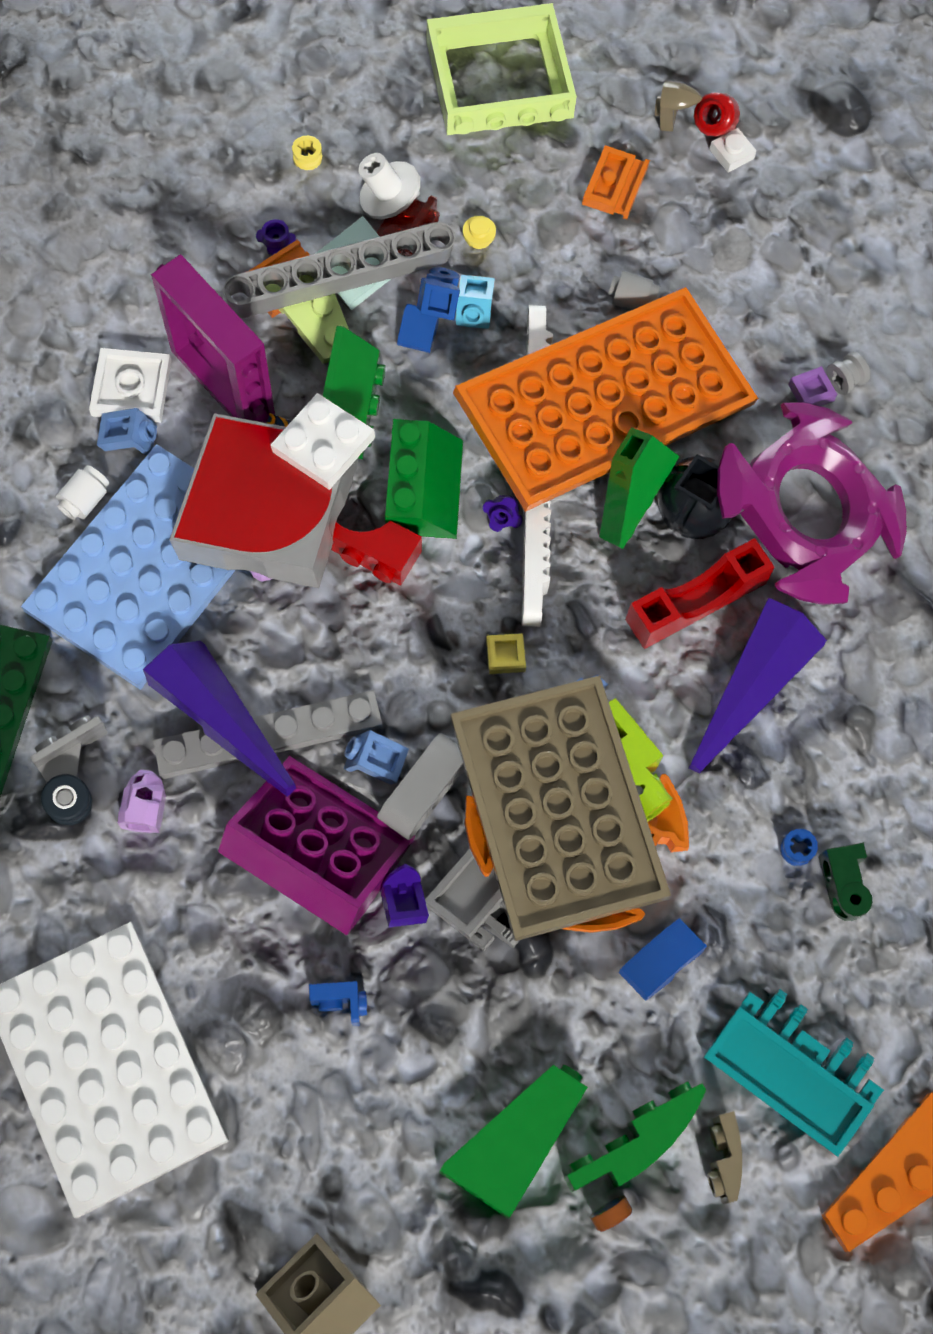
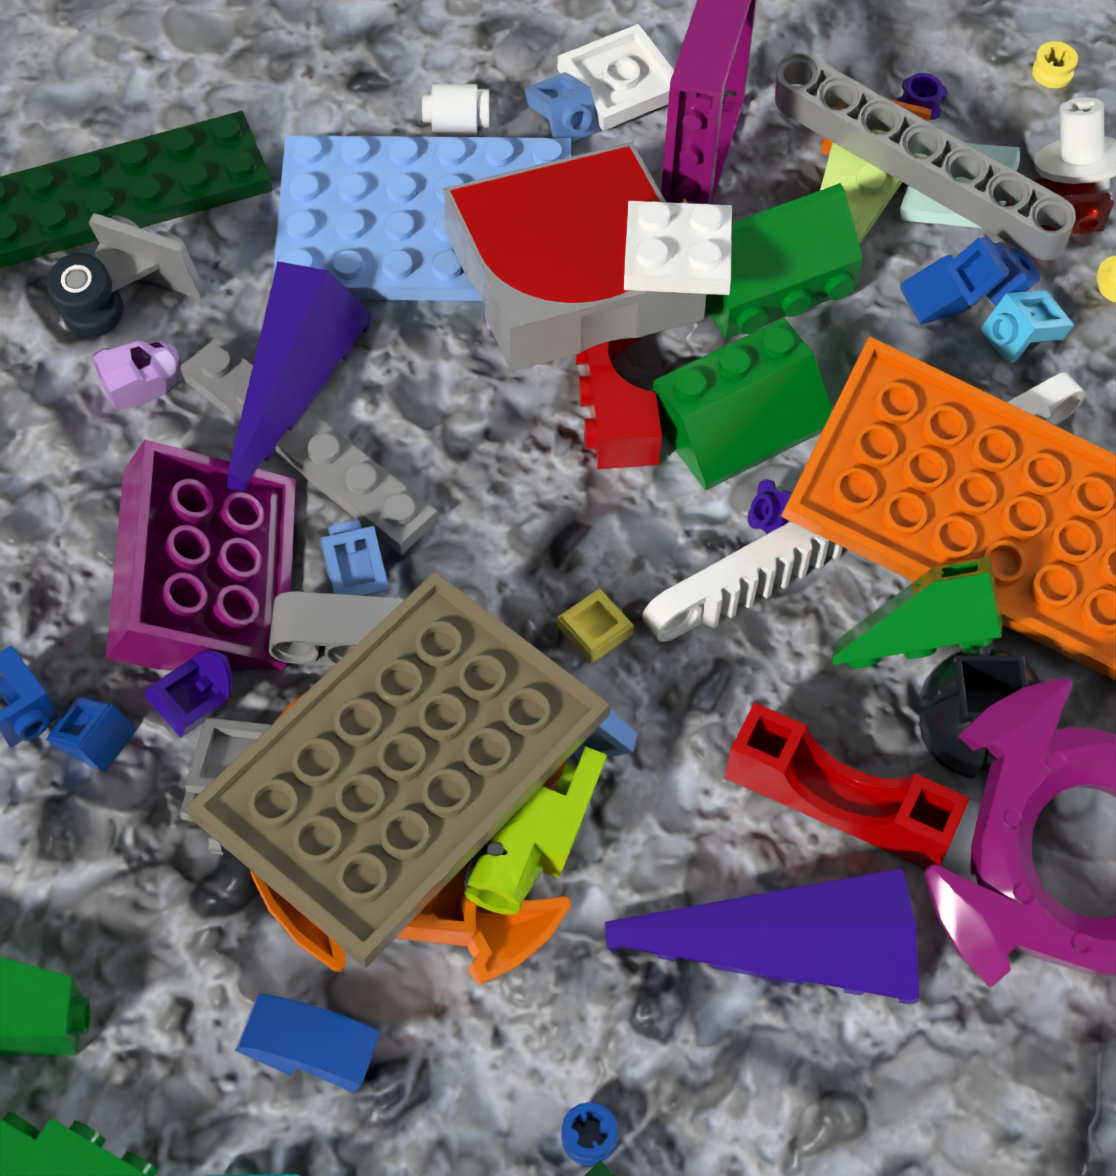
camera: 60 degrees right, 10 degrees down
none -> blue slope [46,696,135,771]

